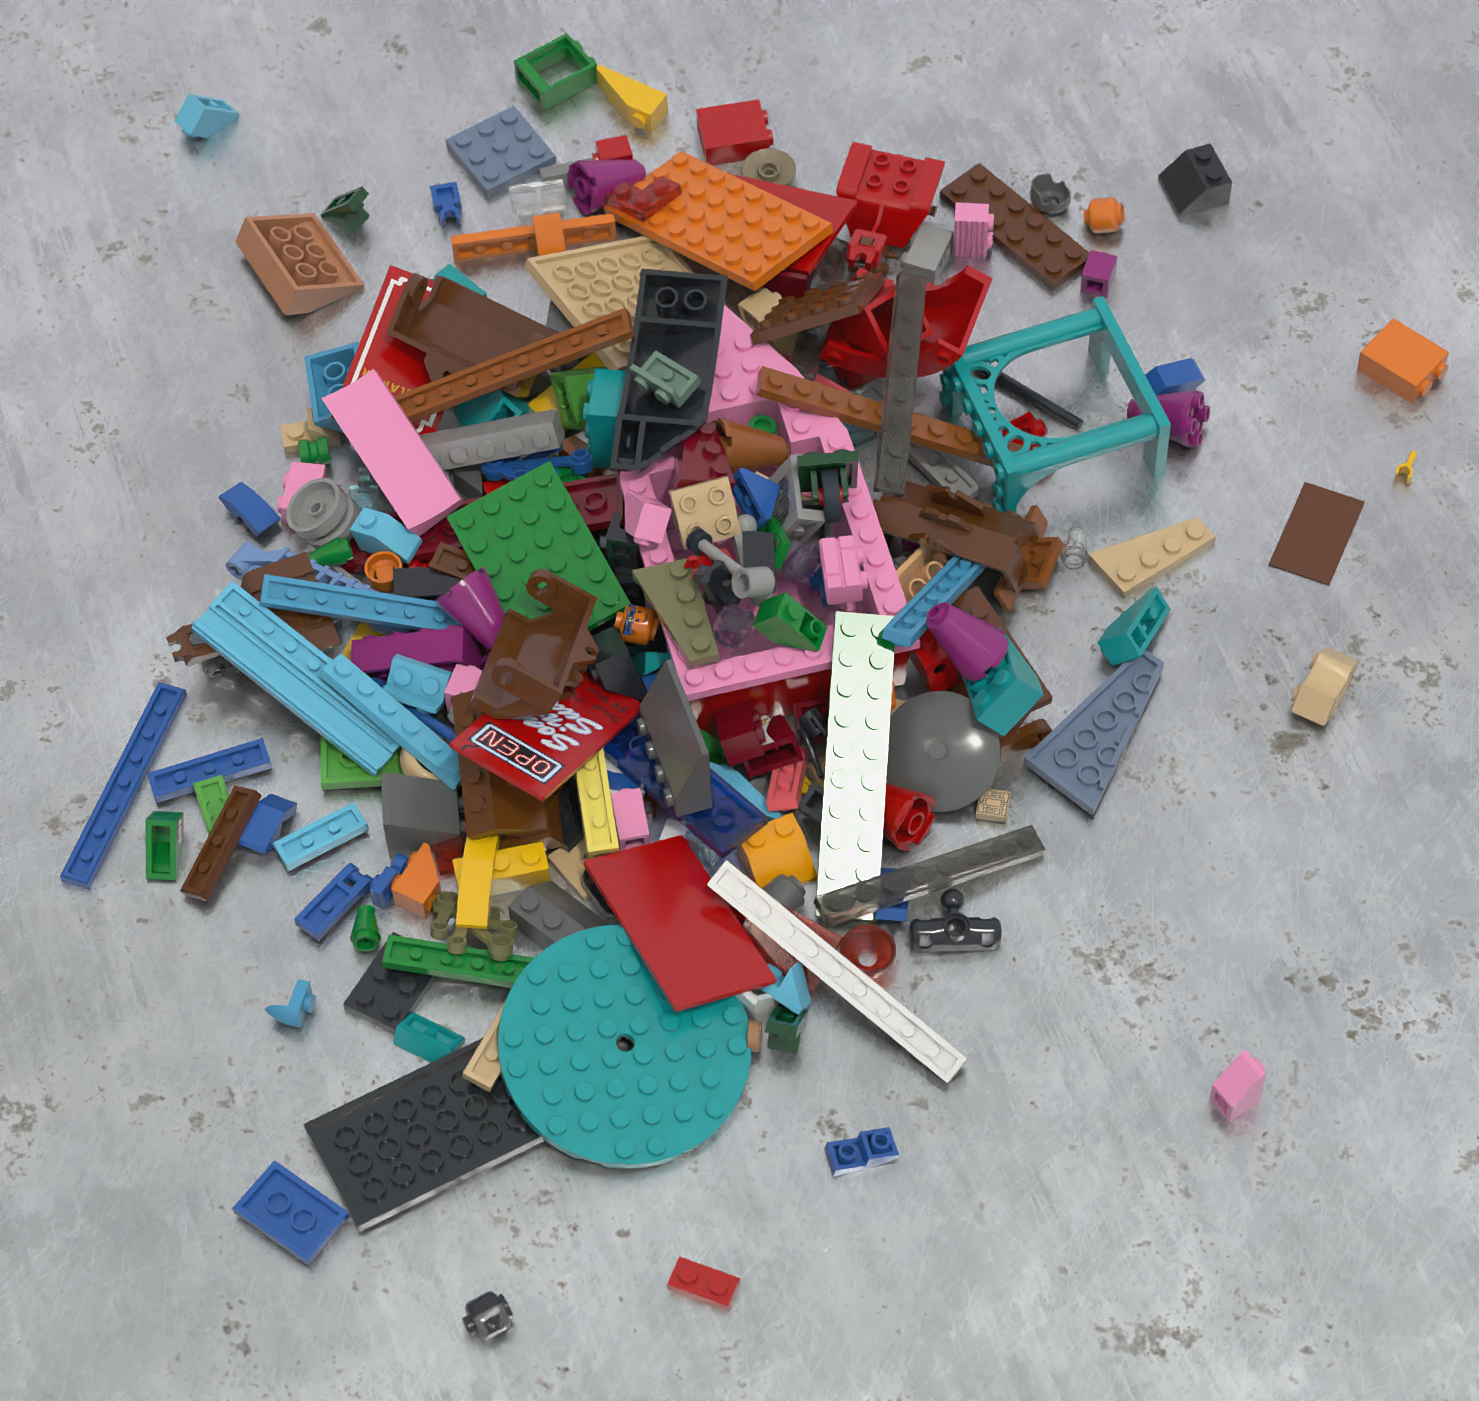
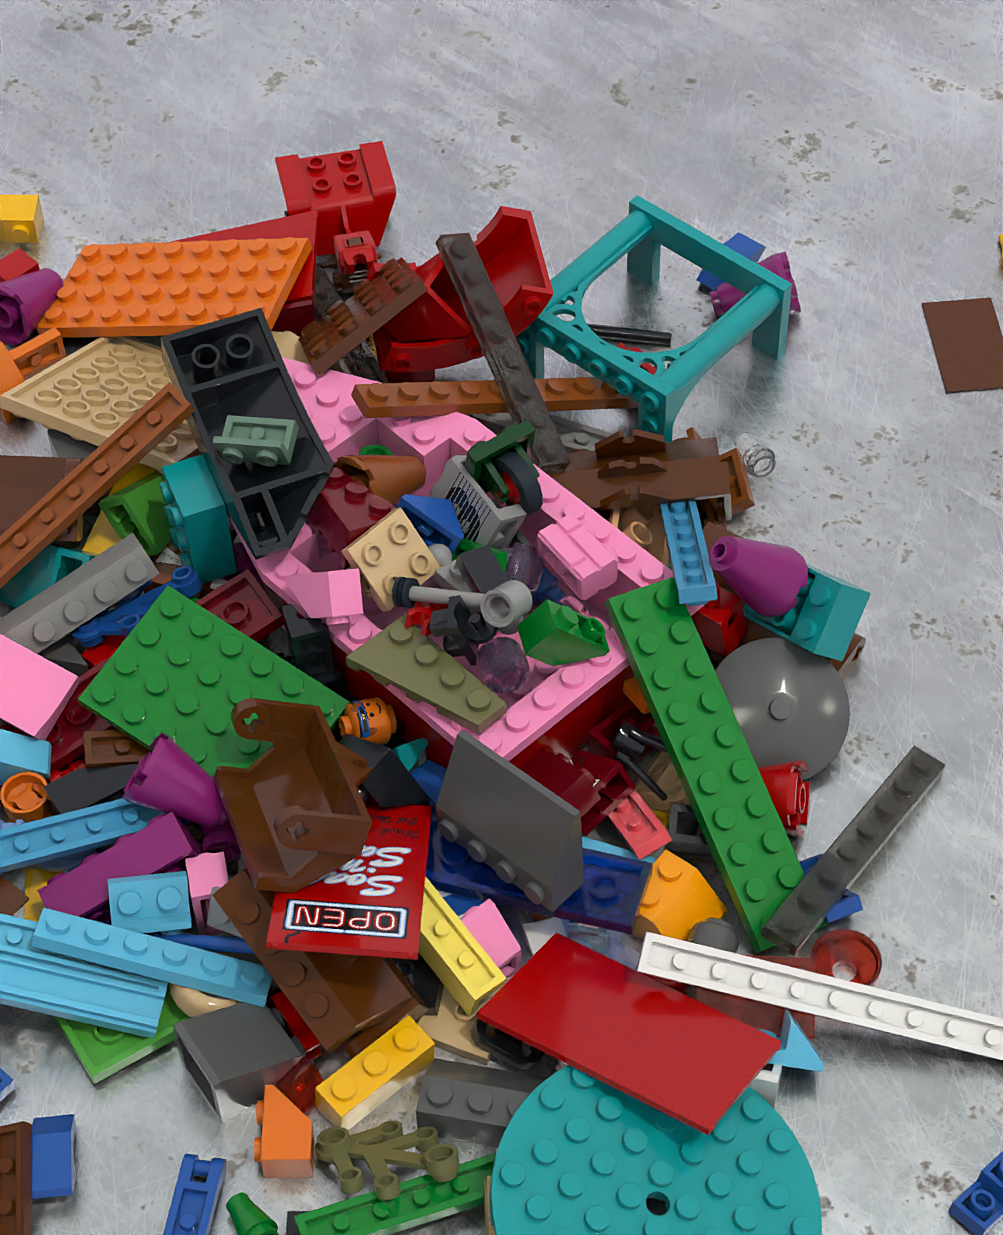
camera: 30 degrees left, 5 degrees down
medium azure plate [273,802,369,871] -> none
blue plate [370,852,409,910] -> none
yellow slope [456,834,501,929] -> none
clear red plate [604,176,682,222] -> none
red brick [696,99,774,166] -> none
dark tan dish [742,148,796,186] -> none
medium nougat tile [747,1020,762,1052] -> none
dark green slope [765,1004,808,1053] -> none
light grey brick [900,222,954,286] -> none
black piece [908,888,1002,952] -> none
reddish brown plate [939,163,1090,291] -> none
bright pink brick [953,202,994,259] -> none
tan tile [976,789,1011,823] -> none
sand blue wing [1024,649,1164,816] -> none
dark grey hair [1030,173,1071,214] -> none
magenta brick [1080,250,1117,298] -> none
orange head [1083,197,1125,234] -> none
tan wing [1088,517,1216,599] -> none
teal slope [1097,586,1171,666] -> none
black slope [1158,143,1232,218] -> none
orange brick [1357,318,1449,404] -> none

